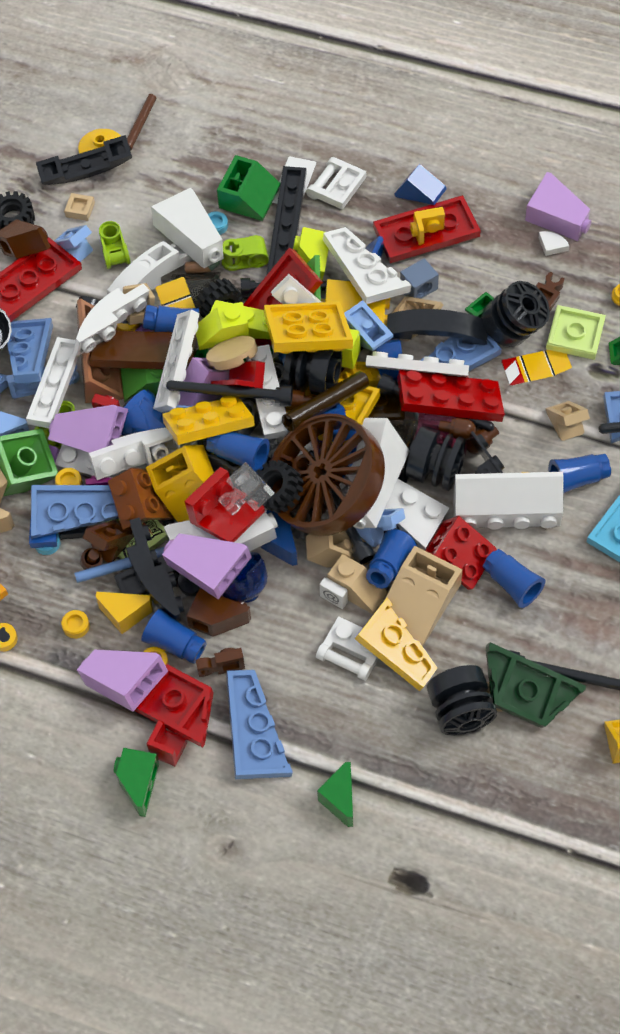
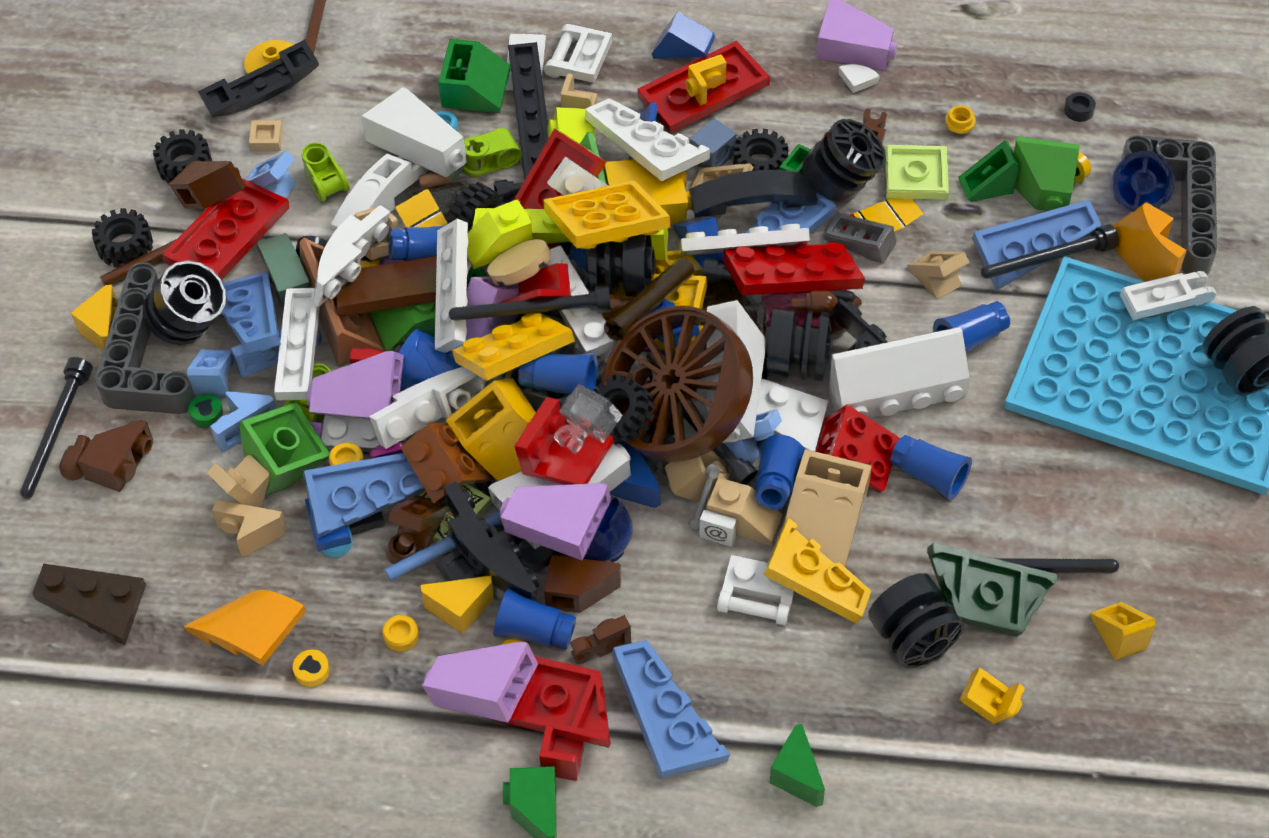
camera: 15 degrees left, 5 degrees down
light blue slope [344,300,393,351] -> none
none -> sand green slope [256,233,310,307]
none -> tan panel [561,74,598,109]
none -> light grey hinge [689,464,720,531]
none -> black tyre [733,129,789,171]
none -> flat silver slope [824,213,897,263]
none -> yellow bracket [959,668,1025,724]

